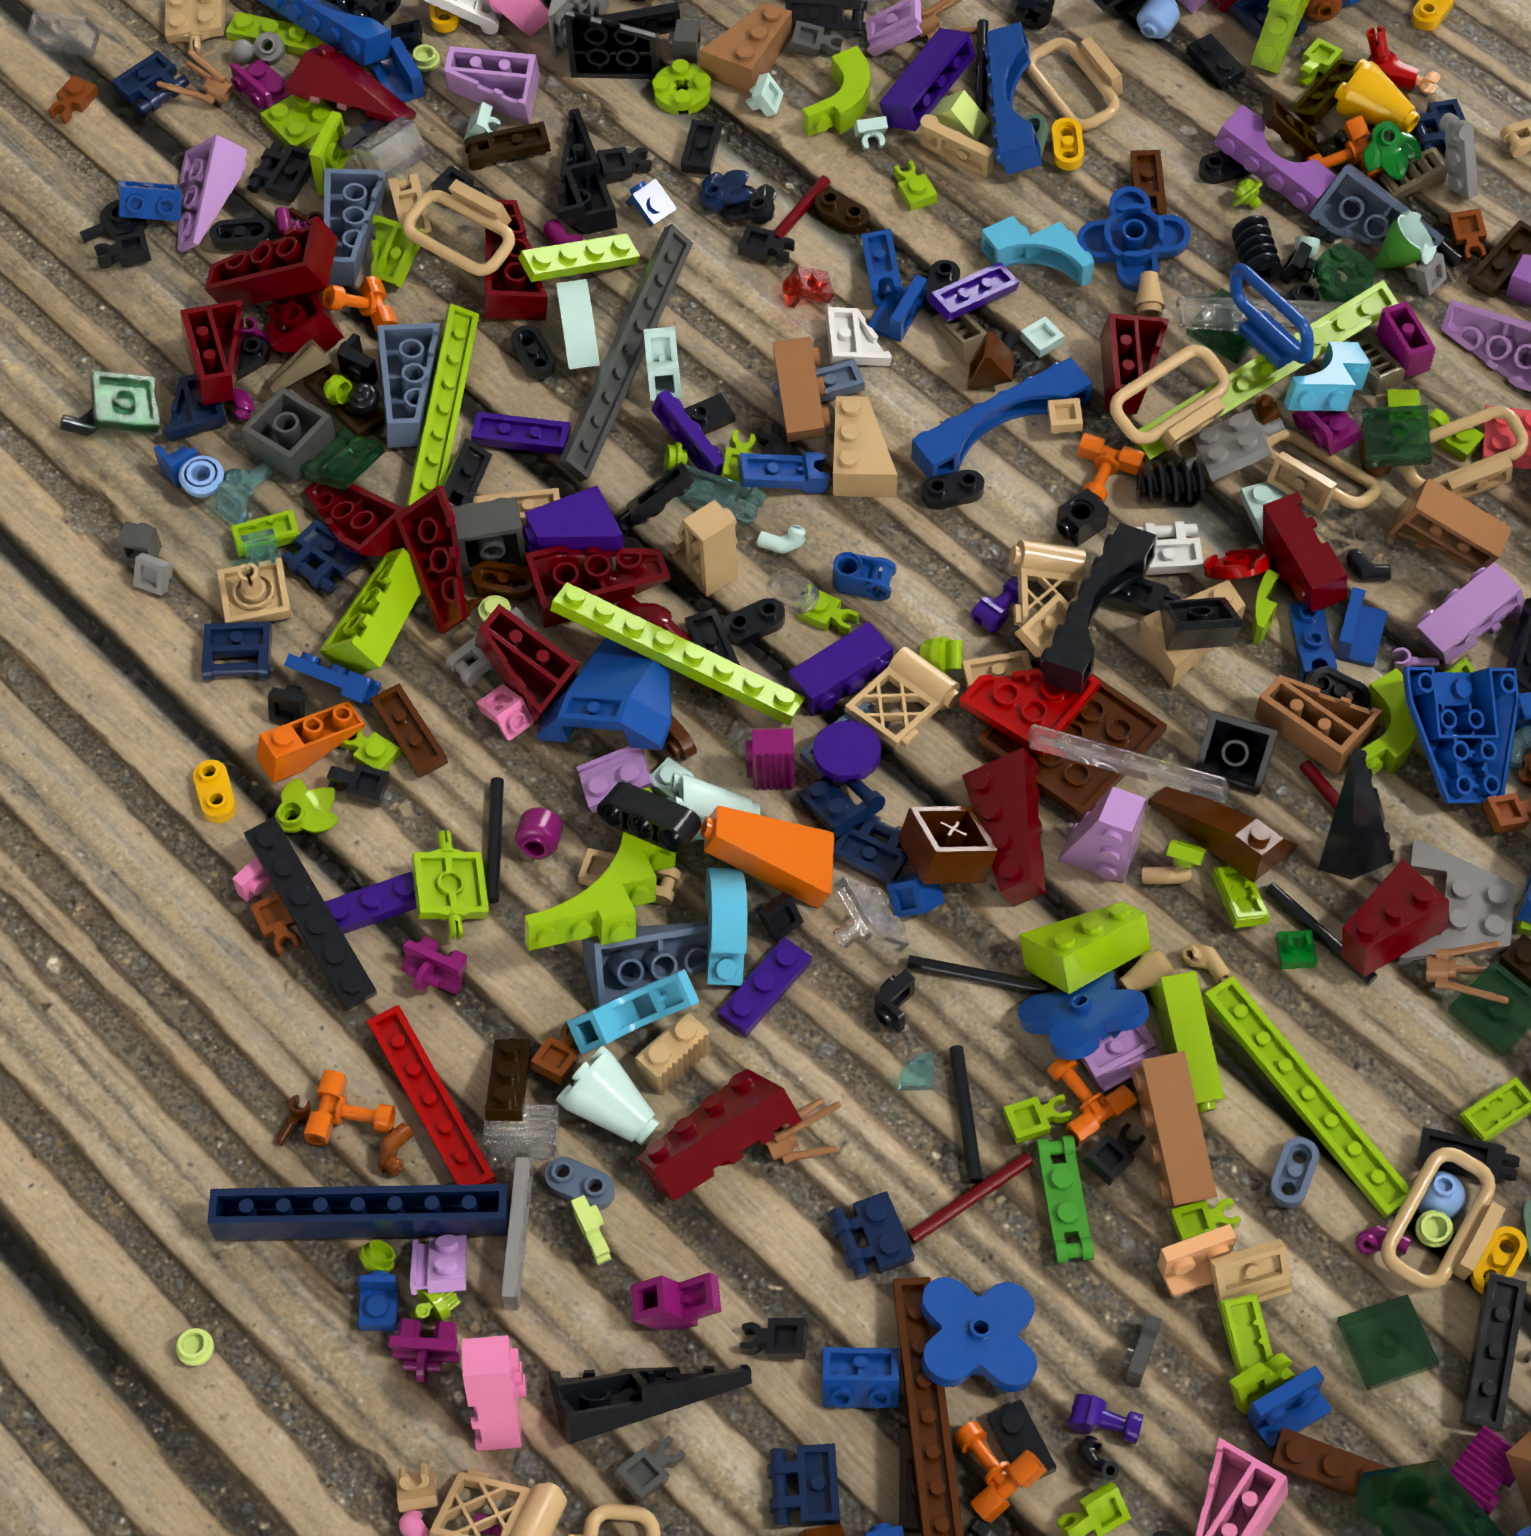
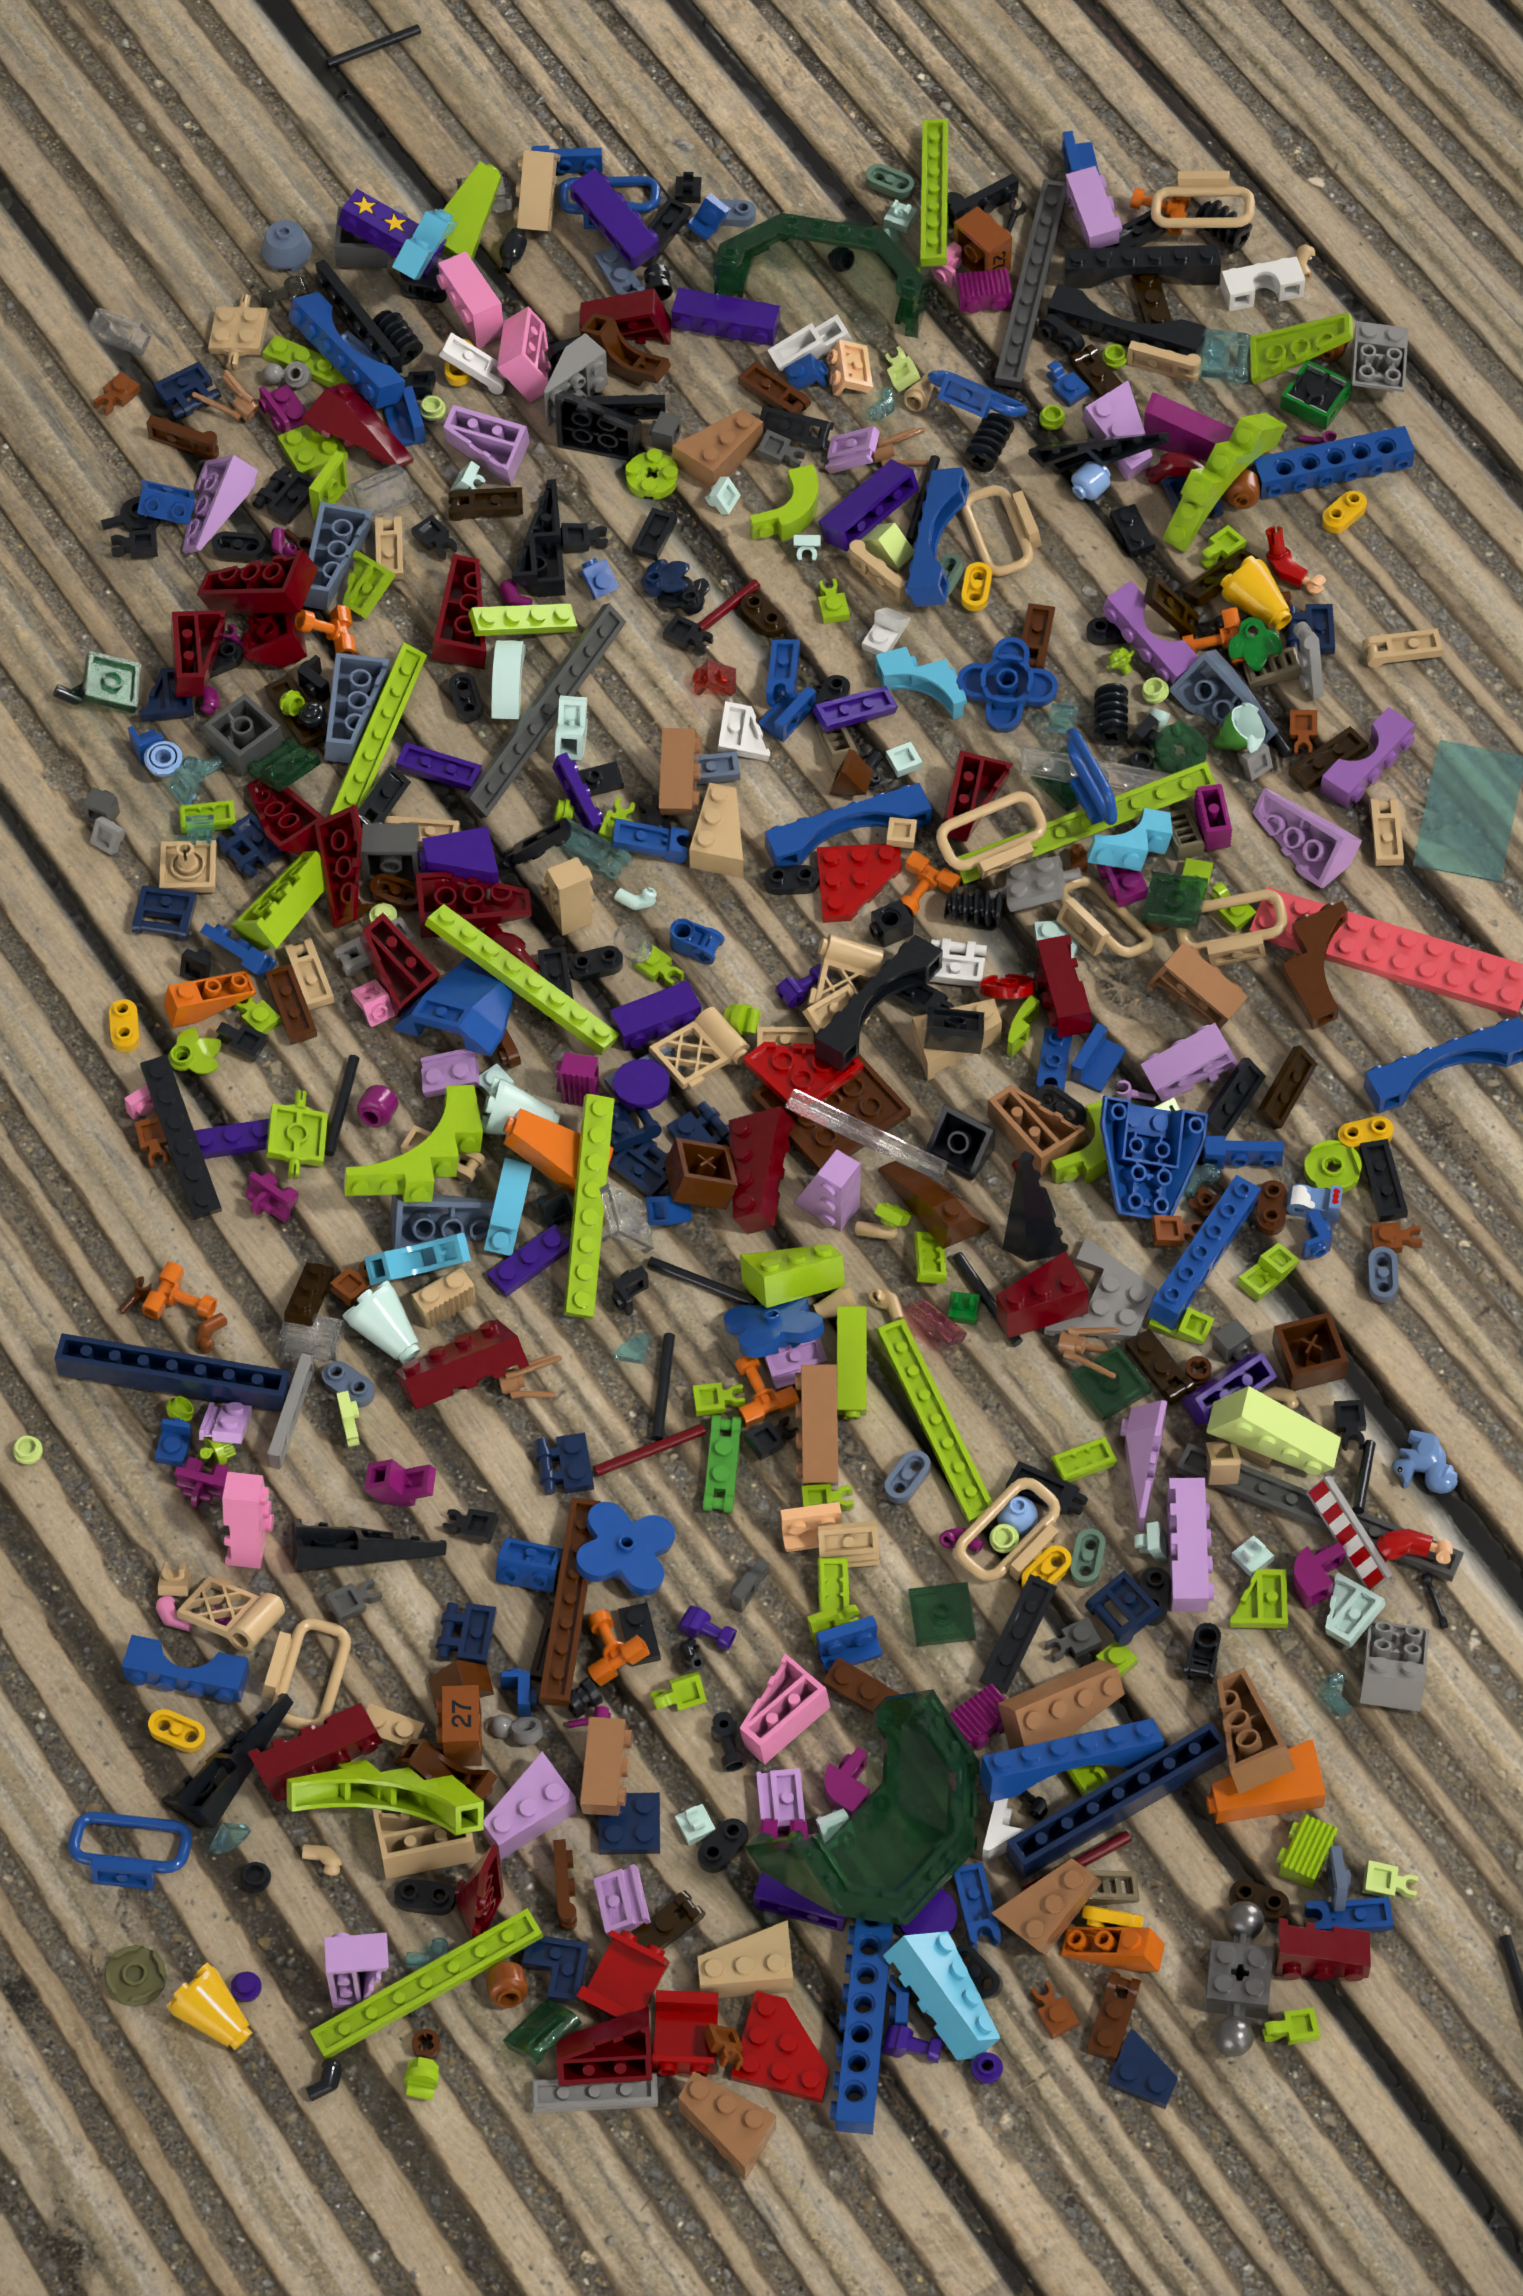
camera: 10 degrees right, 0 degrees up
dark tan slope [267,339,332,393] -> none
black tile [337,119,385,150] -> none
red plate [367,1004,496,1185] -> none
tan bar [402,179,515,276] -> none
black beam [597,782,702,853] -> none
tan cone [1134,271,1165,318] -> none
black piece [1310,219,1337,243] -> none
black arm [1345,548,1391,581] -> none
none -> reddish brown plate [146,415,219,460]
none -> tan plate [284,938,335,1010]
none -> lime plate [563,1094,615,1320]
none -> dark blue plate [667,1101,730,1147]
none -> red plate [817,843,902,923]
none -> white slope [862,607,911,655]
none -> clear pink plate [905,1300,967,1346]
none -> clear light blue tile [1048,701,1079,734]
none -> yellowish green plate [1142,677,1169,704]

